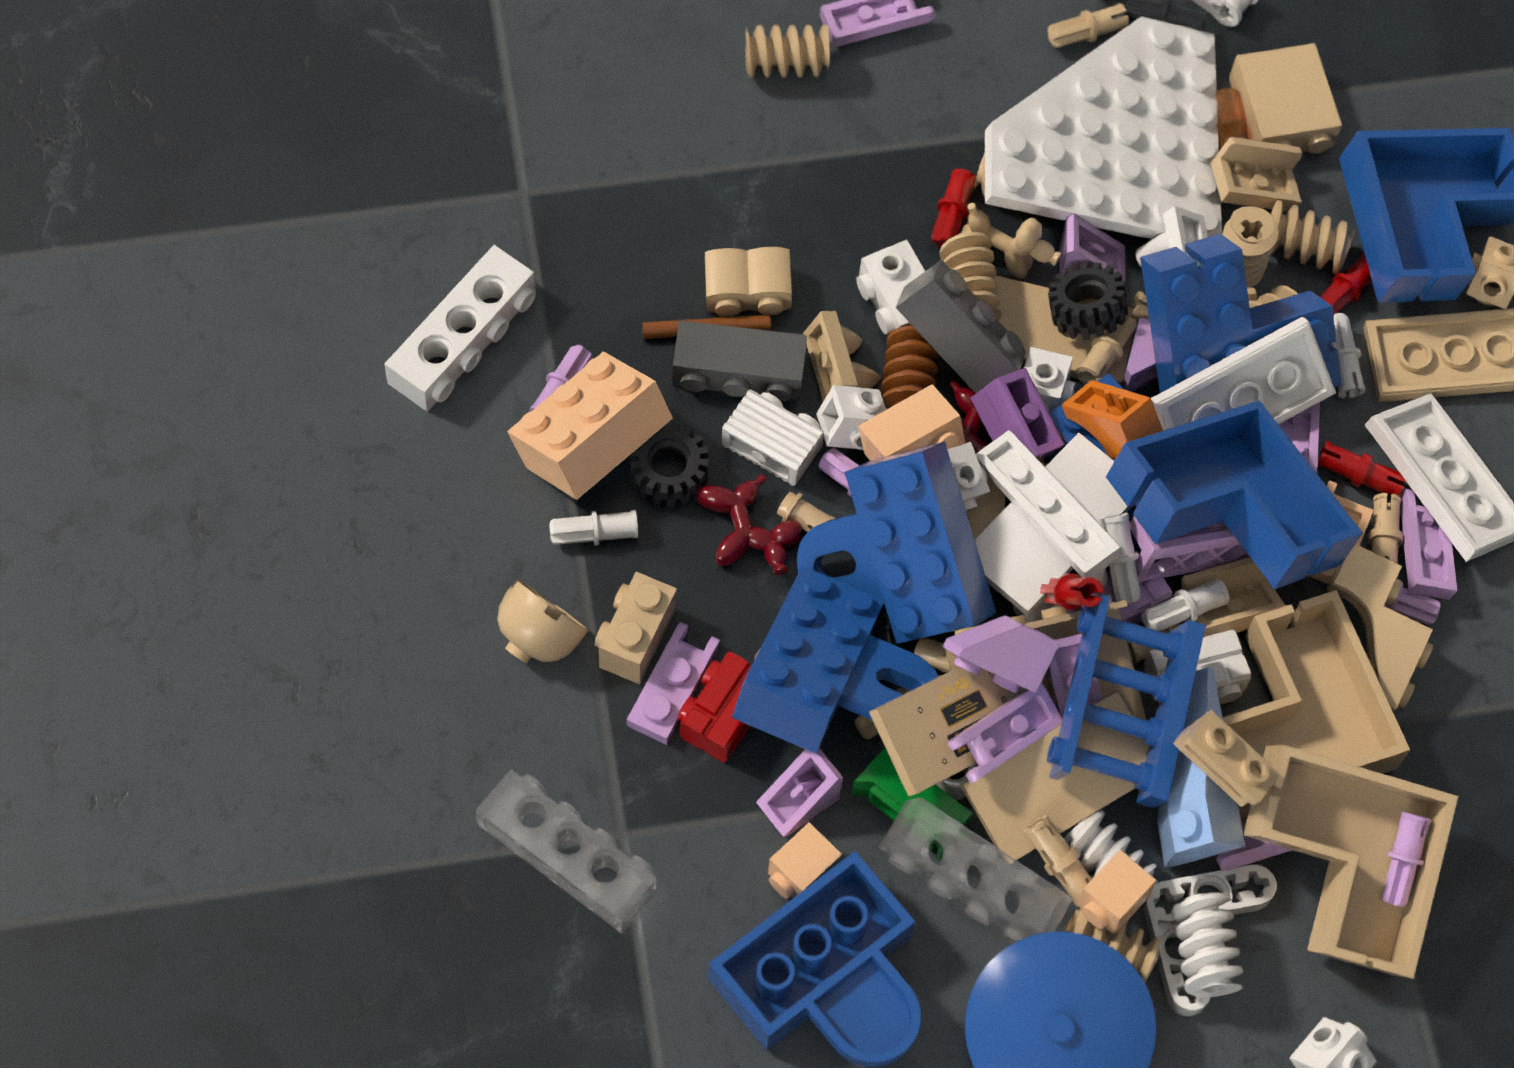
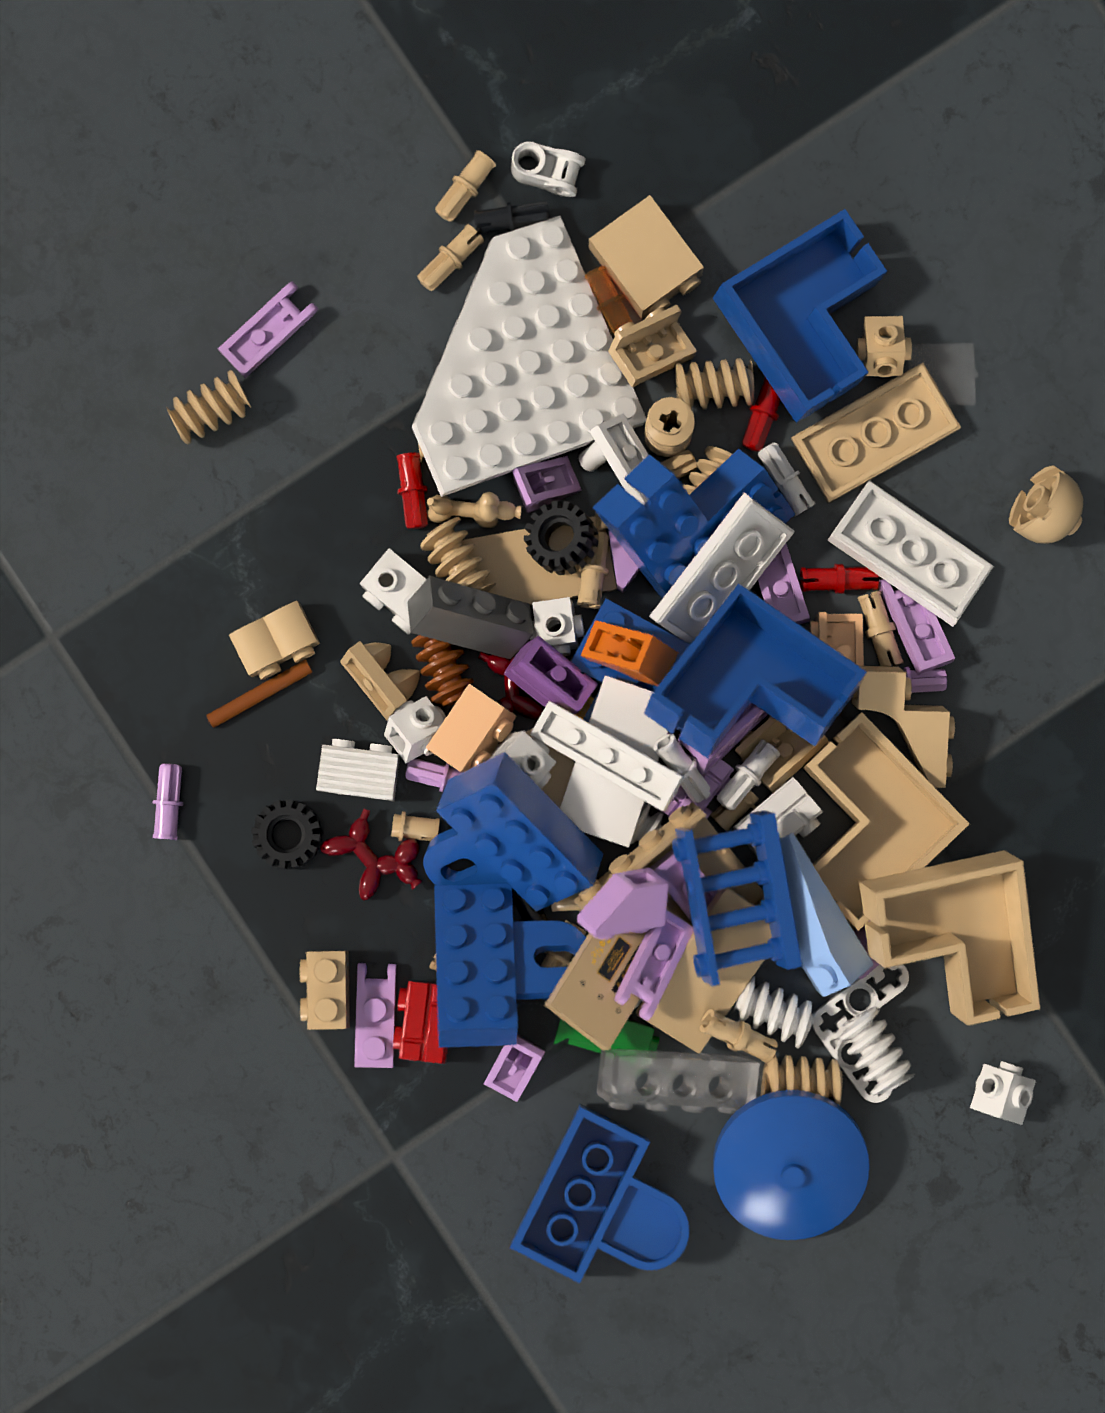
camera: 15 degrees left, 20 degrees up
white brick [384,245,536,412] -> none
clear brick [476,769,656,934] -> none
tan cylinder [497,579,588,664] -> none
light nougat brick [507,352,673,500] -> none
white axle [549,510,638,546] -> none
dark grey brick [672,320,807,402] -> none
light nougat brick [768,823,842,899] -> none
red axle [1040,574,1103,610] -> none
light nougat brick [1078,850,1156,935] -> none
tan bracket [1173,710,1280,807] -> none
lavender axle [1382,812,1431,907] -> none

